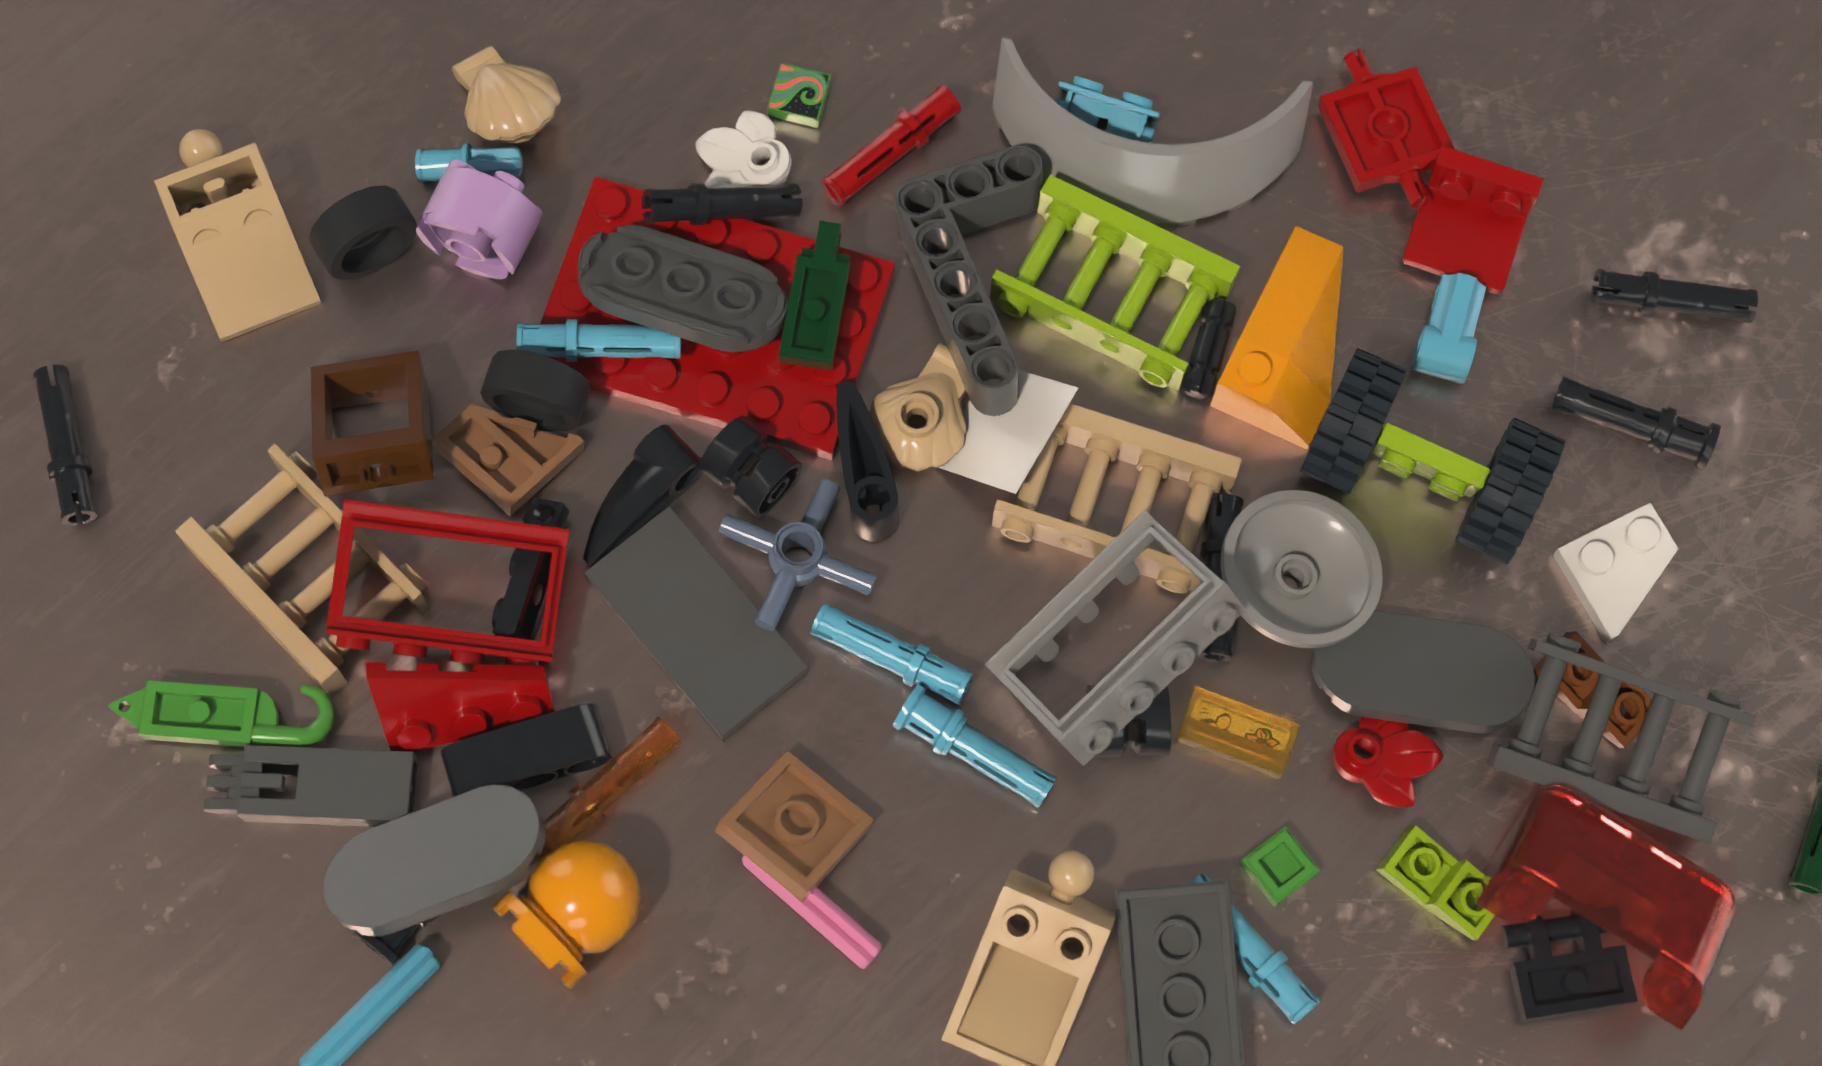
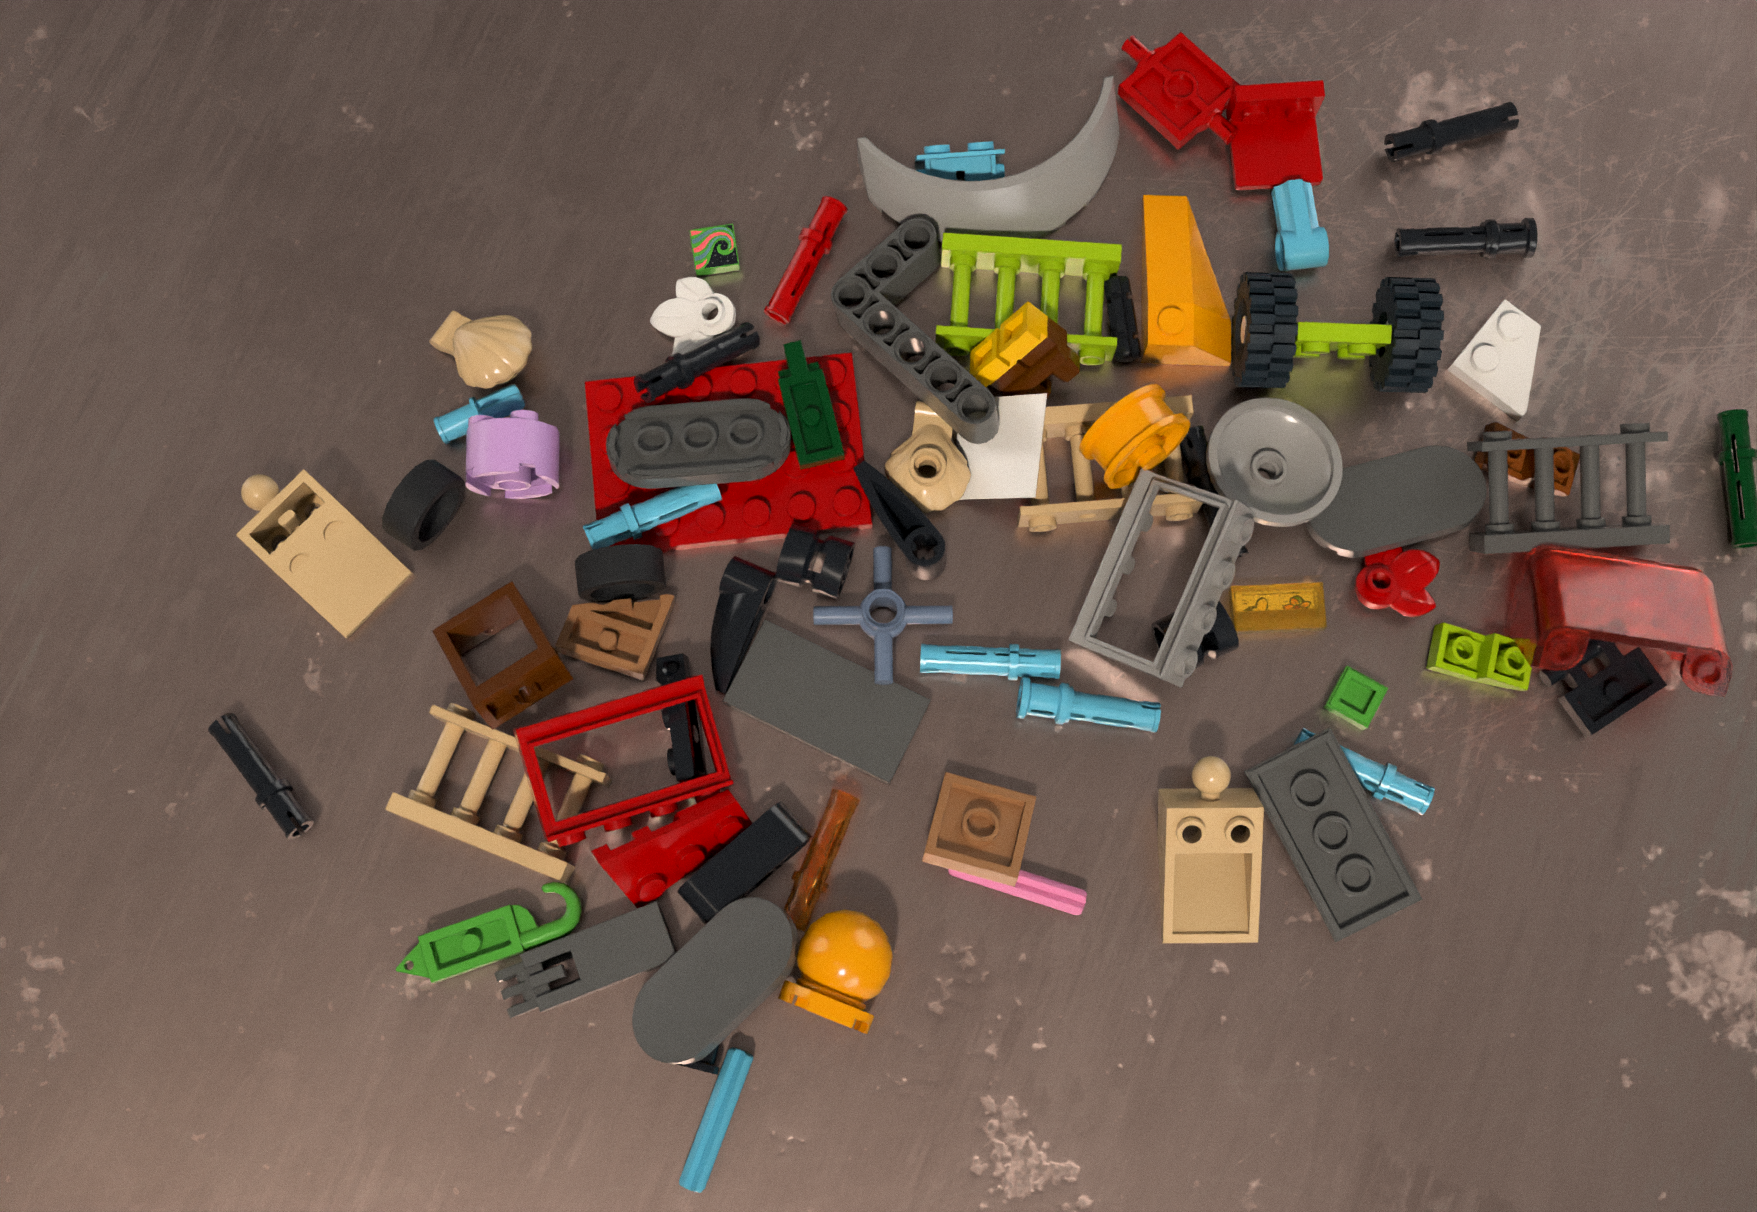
camera: 20 degrees left, 5 degrees up
none -> hips [969,301,1080,399]
none -> light orange wheel [1079,384,1190,489]

